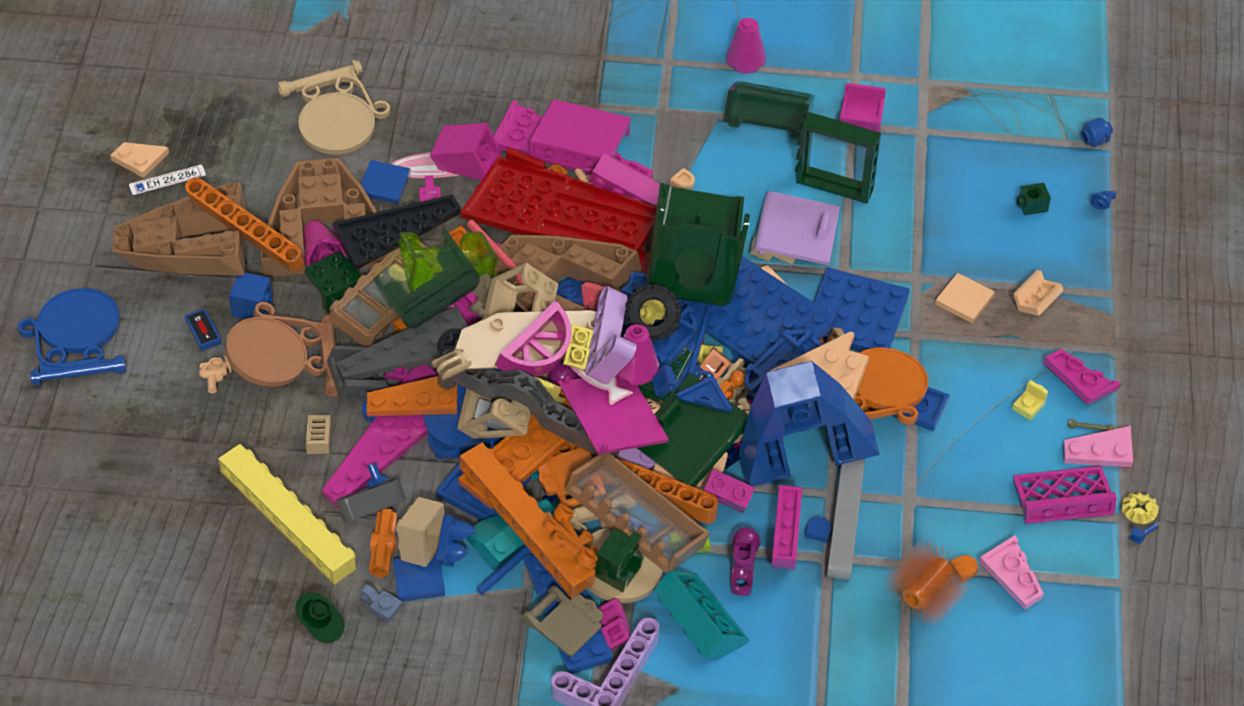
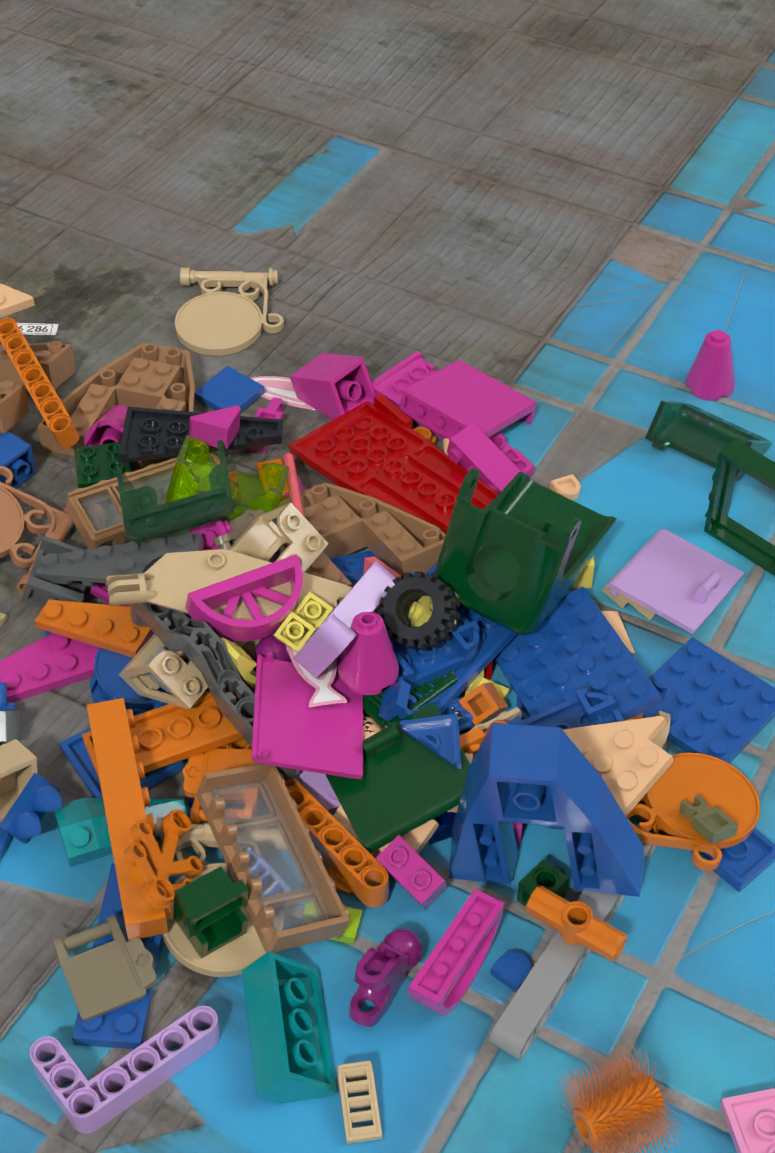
camera: 25 degrees right, 5 degrees down
blue bar [476,545,531,595] -> none
dark pink slope [598,598,631,650] -> none
orange tile [950,555,978,582] -> none
none -> dark pink slope [189,405,241,450]
none -> tan slope [337,1061,382,1144]
none -> dark green brick [517,859,569,907]
none -> orange piece [525,886,628,962]
none -> olive plate [679,795,738,844]

